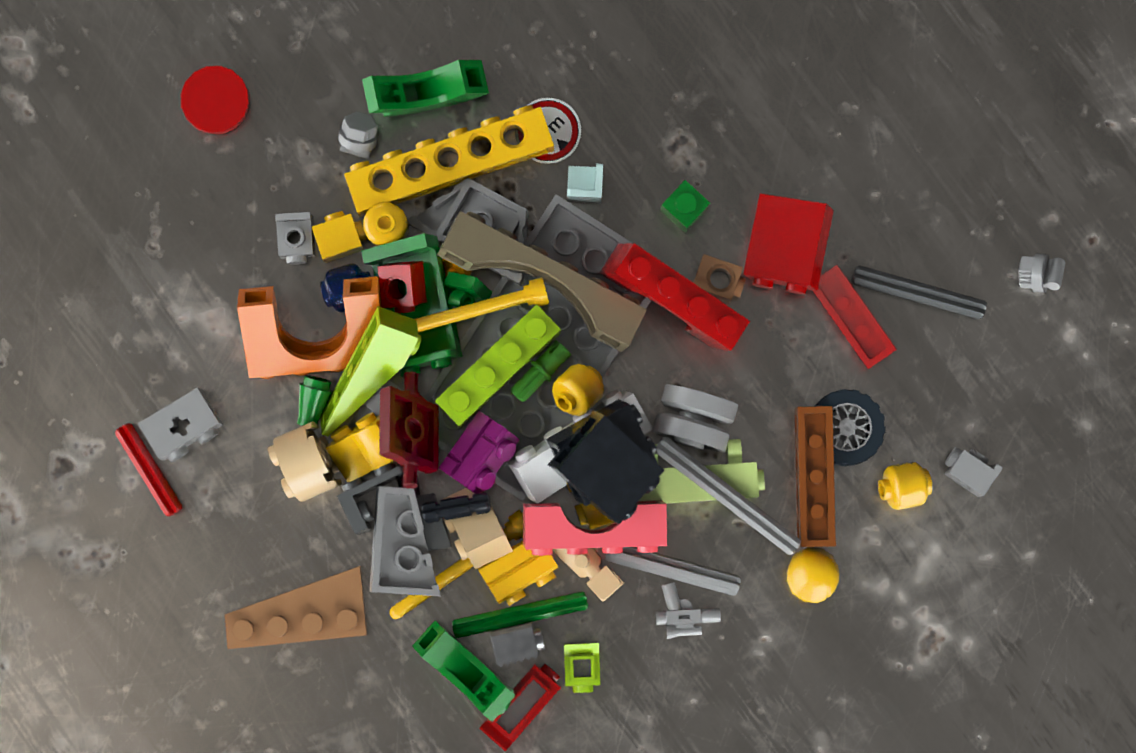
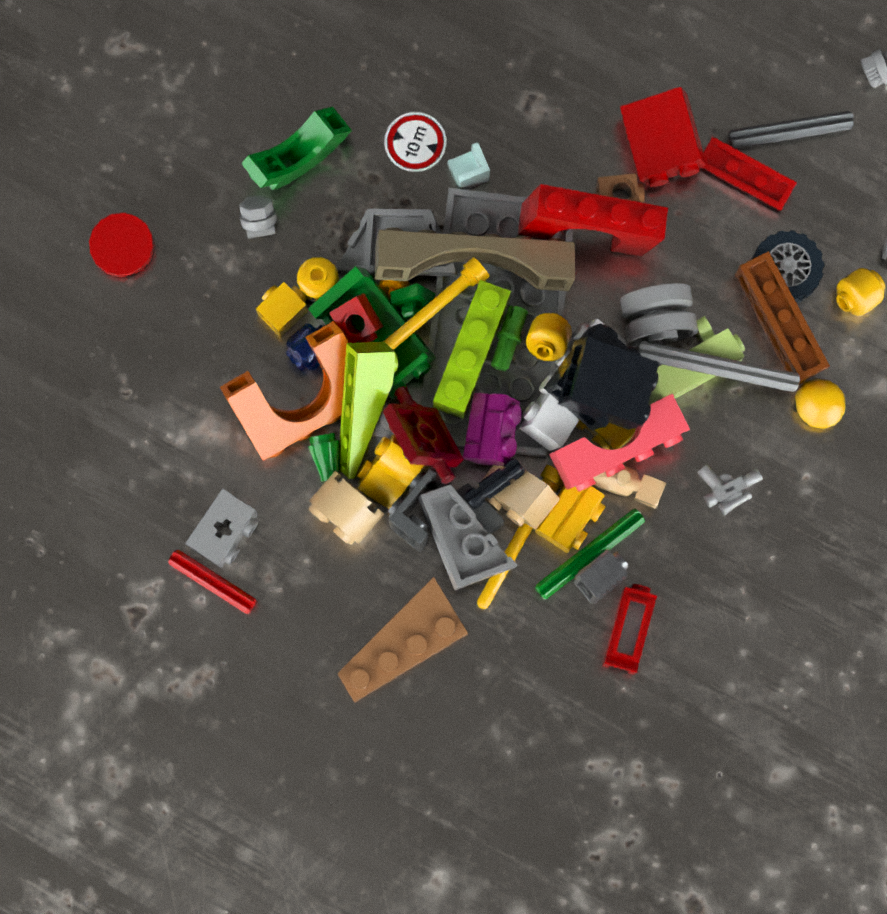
camera: 25 degrees left, 5 degrees down
light grey brick [275,212,315,264] -> none
yellow brick [344,105,554,217] -> none
green arch [412,620,516,722] -> none
lime window [564,642,600,693] -> none
light grey axle [605,547,741,596] -> none
green brick [660,180,710,233] -> none

